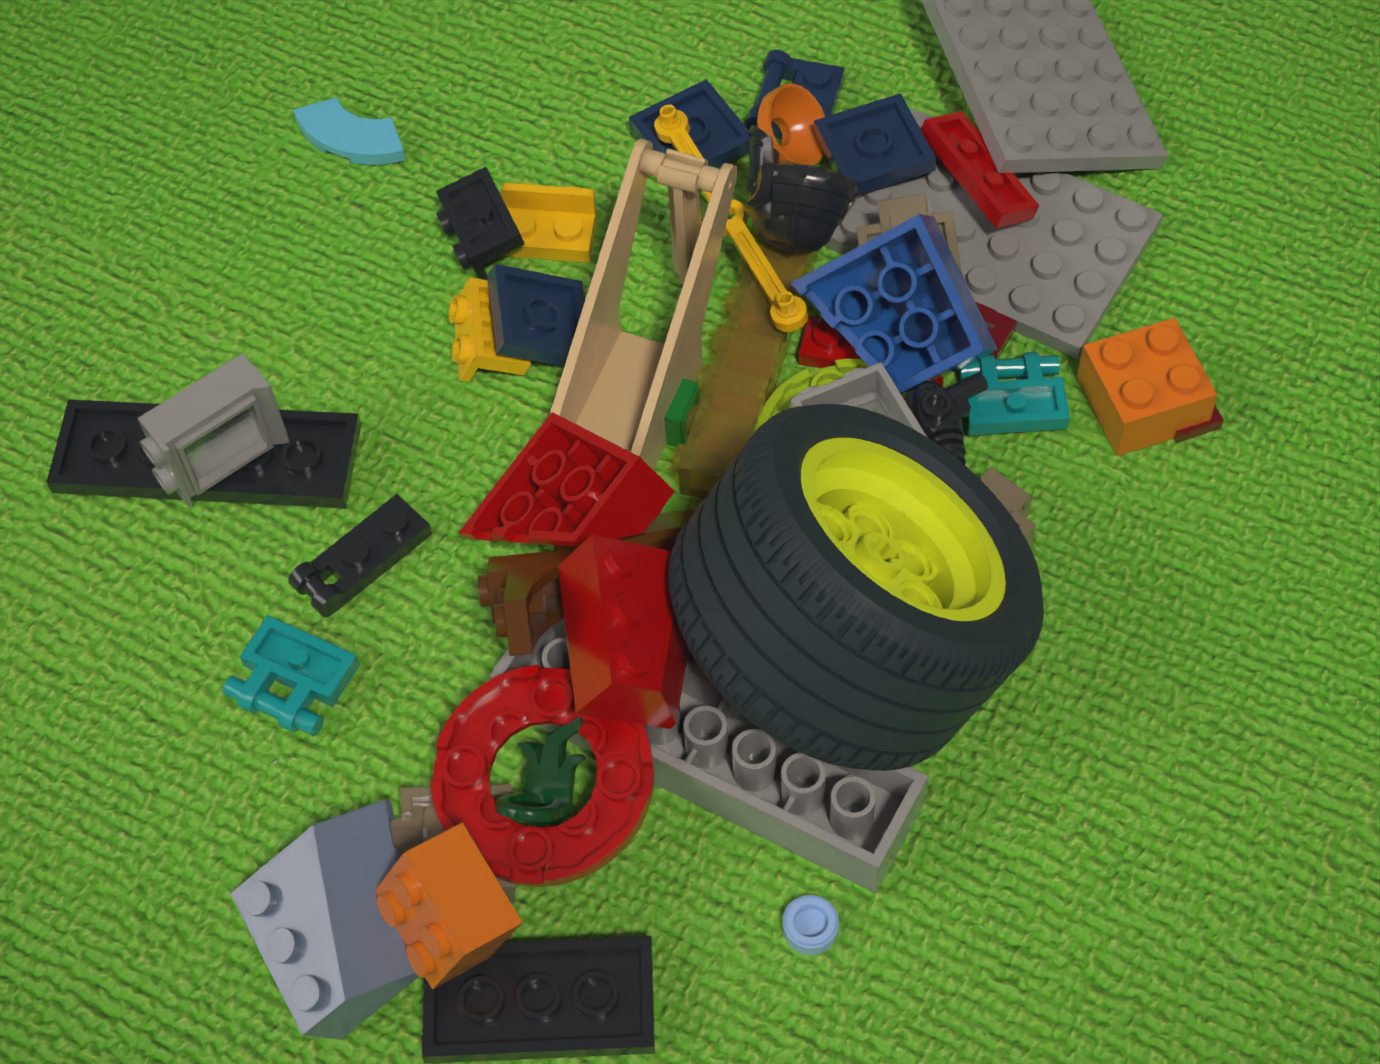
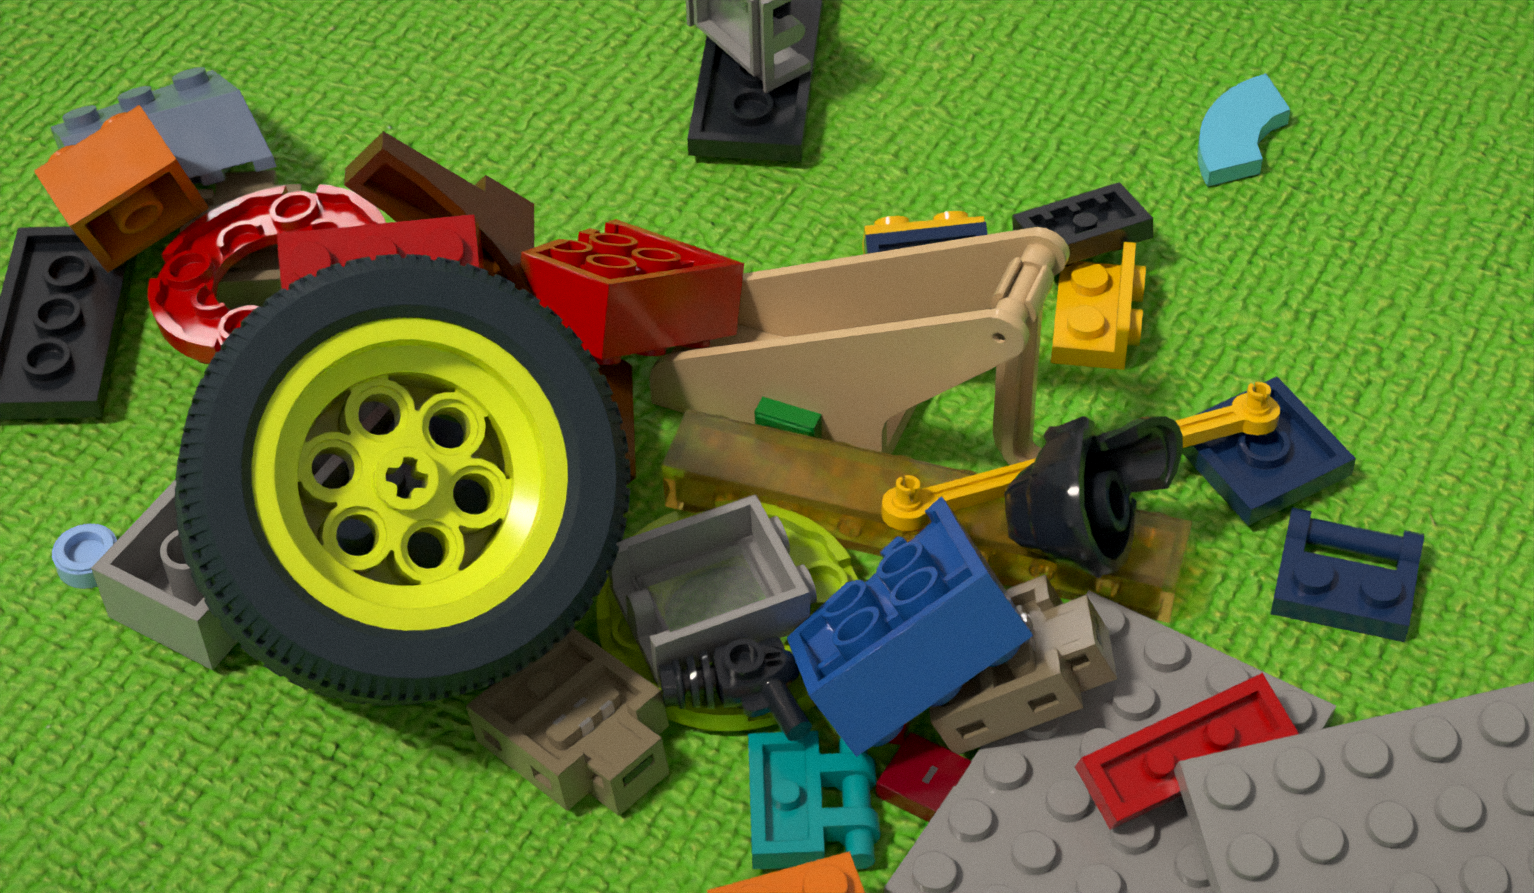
camera: 90 degrees right, 10 degrees down
teal plate [222,615,360,736] -> none
black plate [288,494,432,617] -> none
dark green piece [495,717,586,827] -> none
orange piece [757,83,825,166] -> none
dark blue plate [814,93,936,195] -> none

